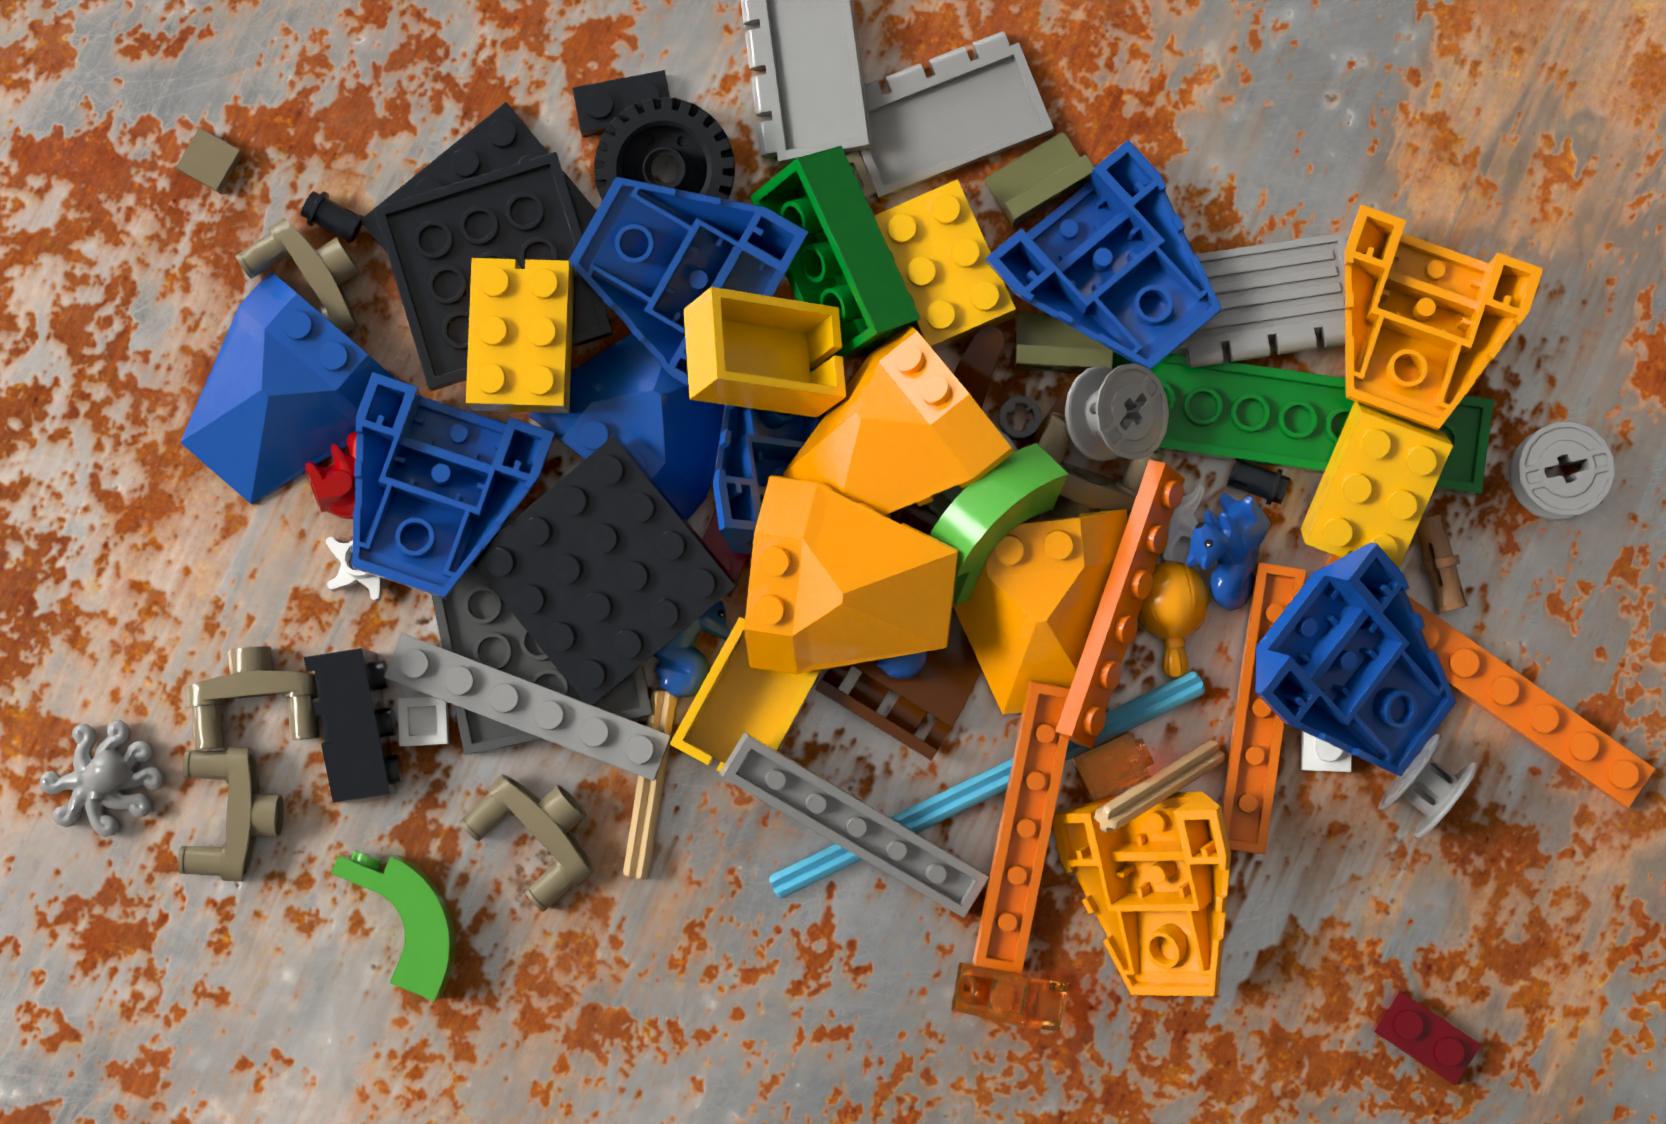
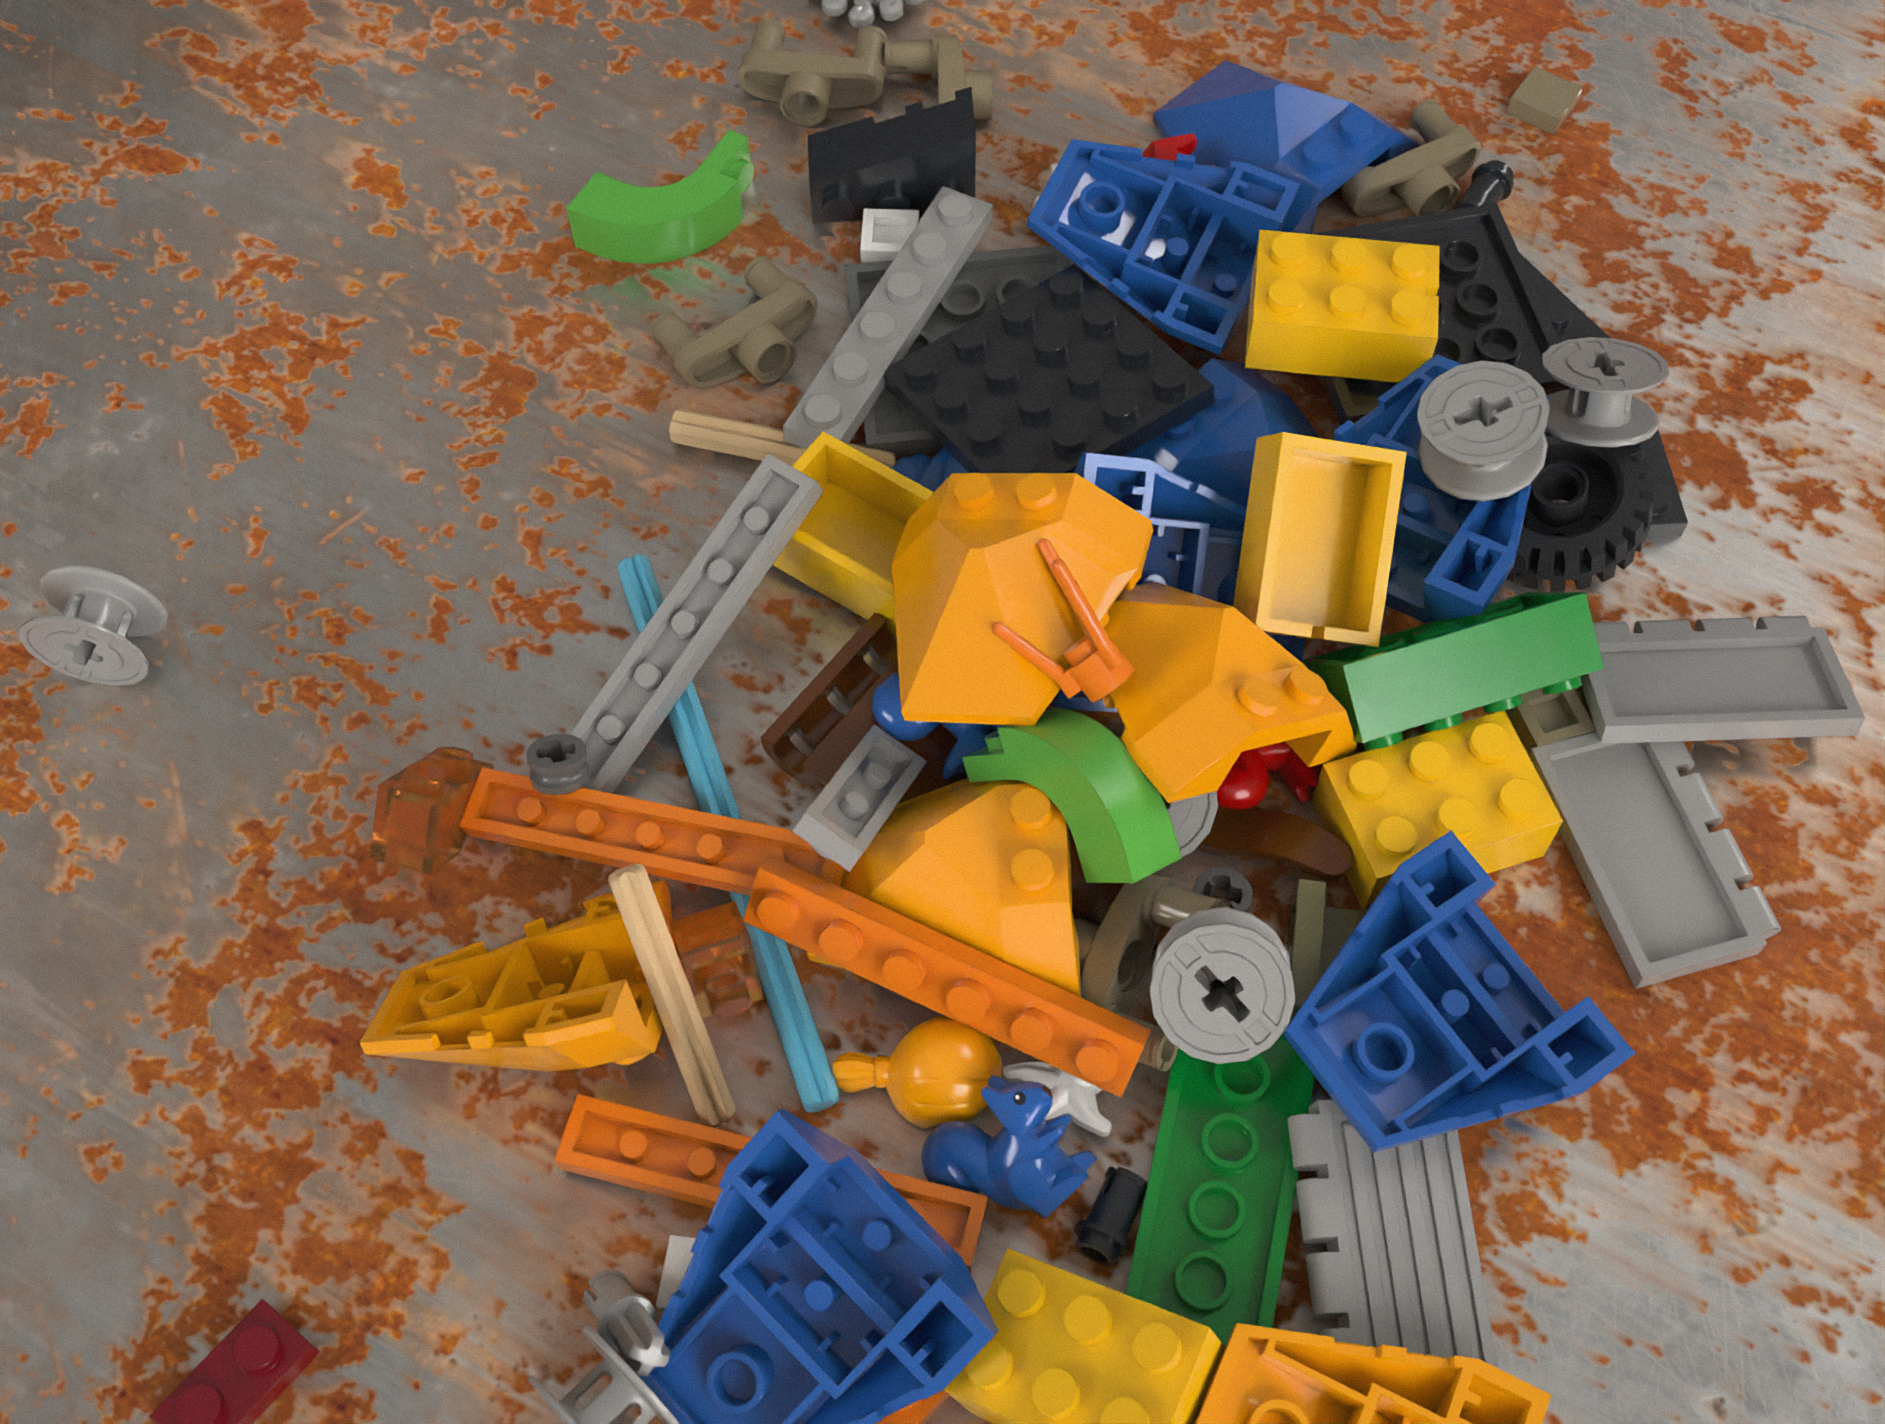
camera: 90 degrees right, 25 degrees down
olive panel [985,132,1094,228] -> none
none -> dark grey bush [527,734,589,795]
none -> light grey axle [584,1270,670,1376]
none -> light grey plate [792,724,927,872]
none -> orange plant [992,538,1135,703]
none -> light grey piece [1417,361,1550,501]
none -> light grey piece [1542,337,1669,447]

